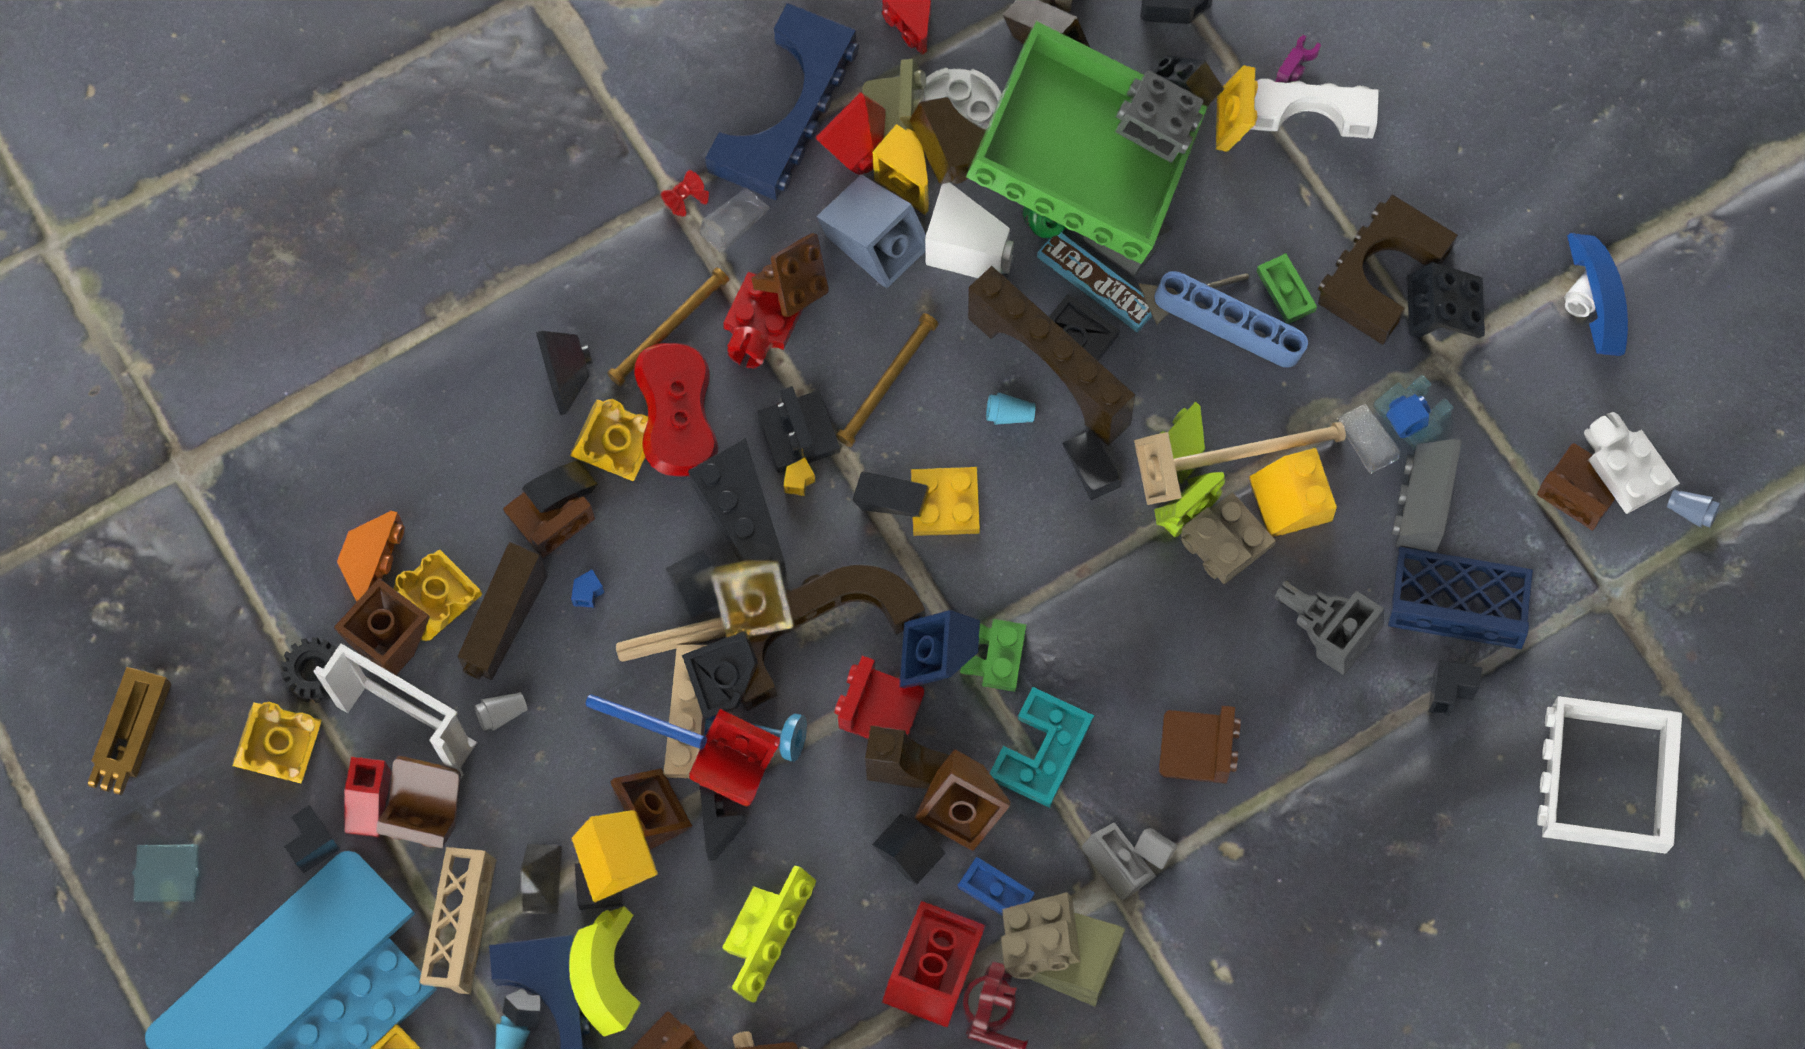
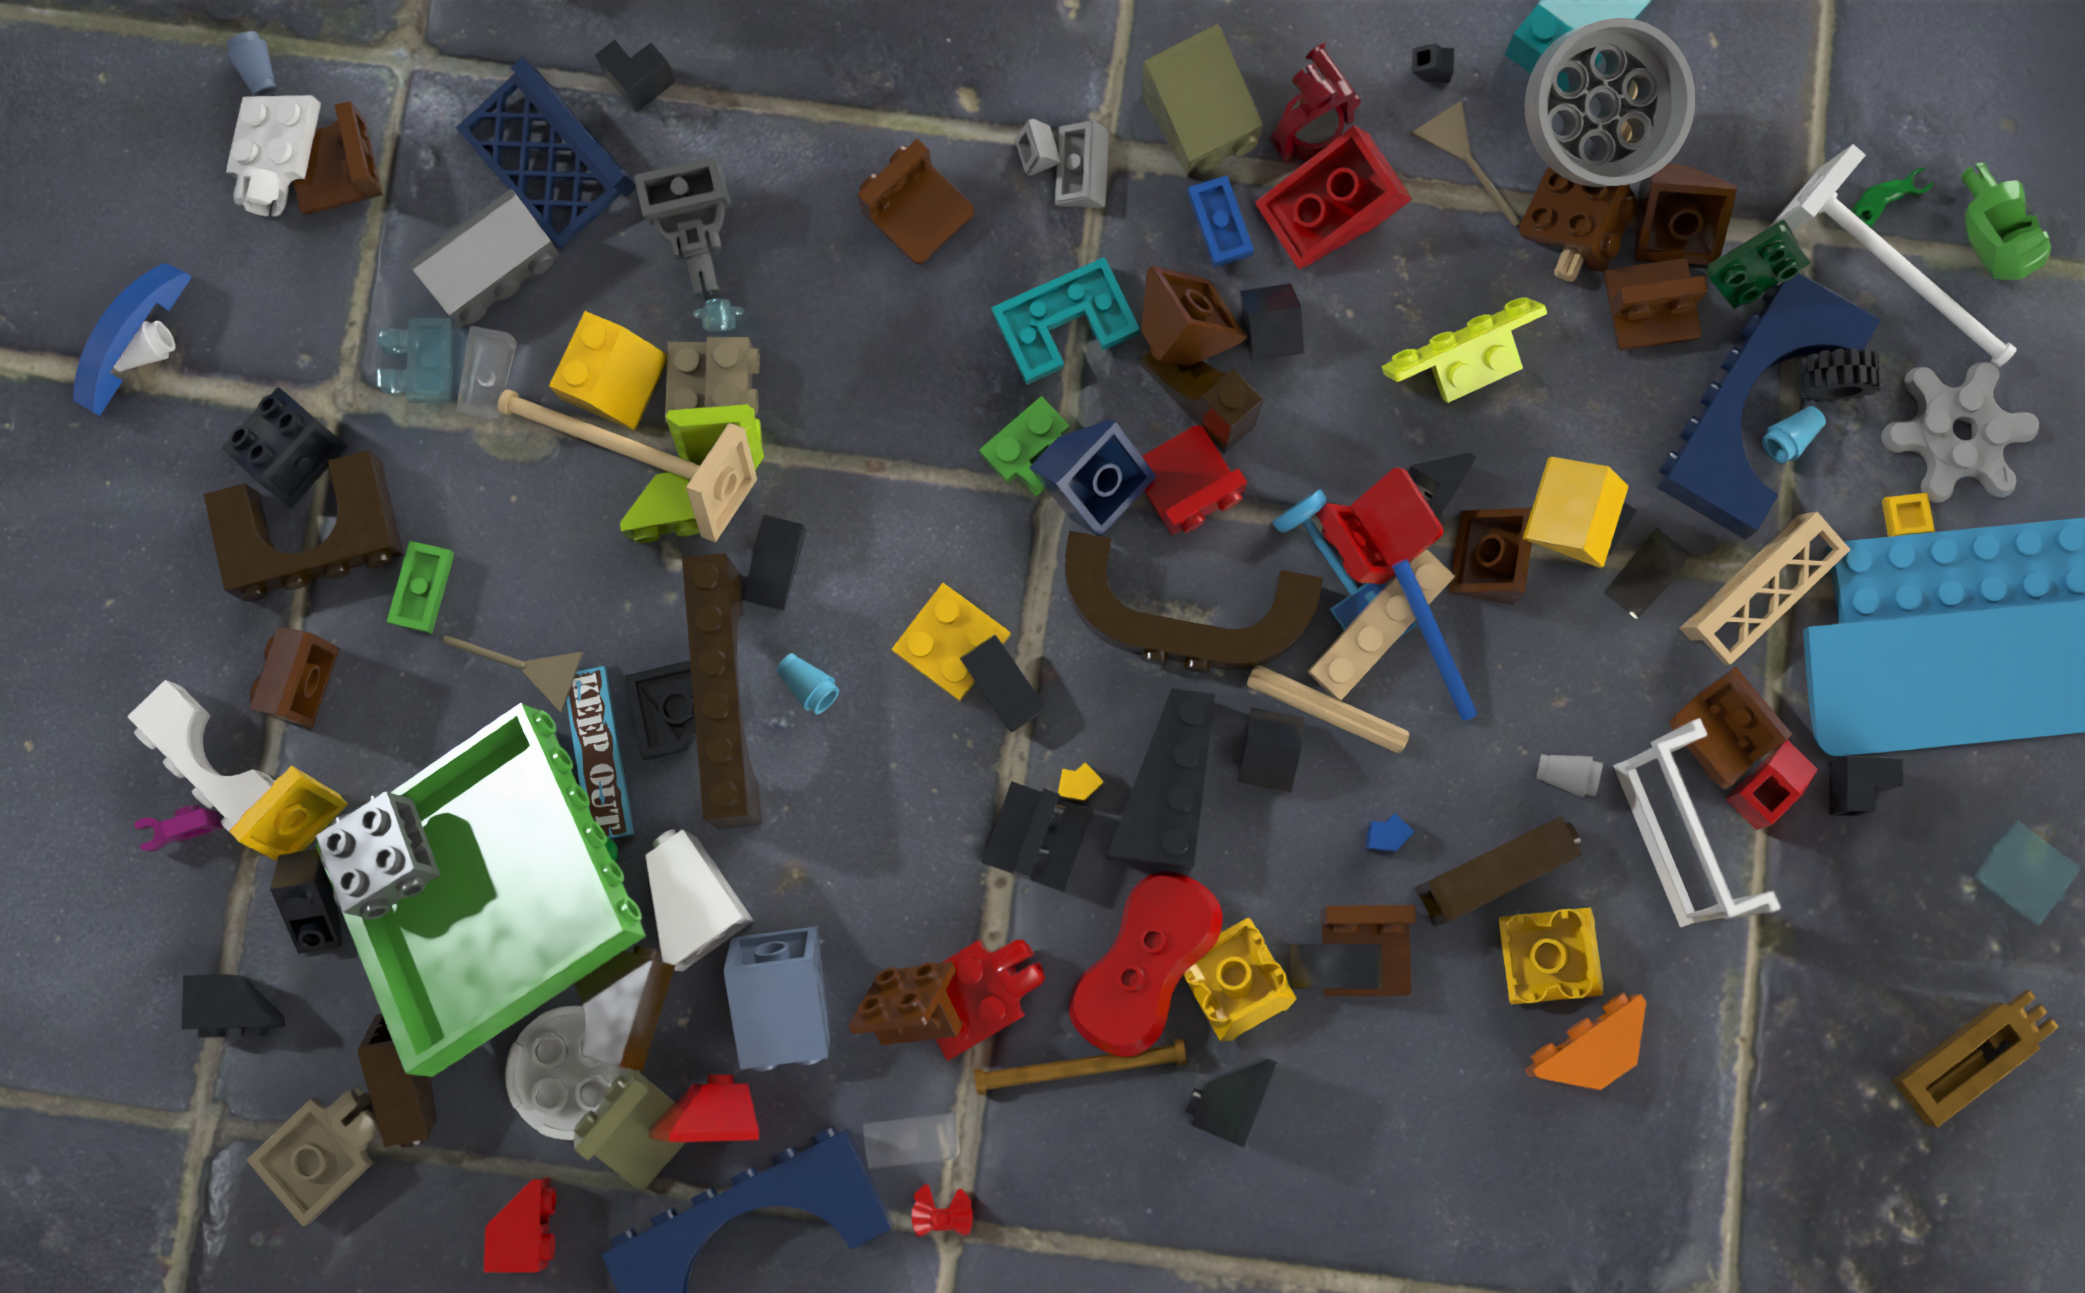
camera: 140 degrees left, 10 degrees up
yellow slope [233,702,322,783] -> none
black tyre [281,637,337,703] -> none
reddish brown slope [334,578,430,675] -> none
black piece [503,989,540,1027] -> none
neon yellow arch [569,906,641,1037] -> none
black plate [682,631,758,719] -> none
clear yellow slope [711,560,794,637] -> none
pearl gold bar [836,313,939,447] -> none
yellow slope [873,124,929,215] -> none
dark tan plate [1001,892,1081,979] -> none
medium blue beam [1154,271,1308,368] -> none
blue plate [1386,394,1431,438] -> none
none -> reddish brown slope [250,627,340,729]
none -> clear light blue plate [693,299,744,331]

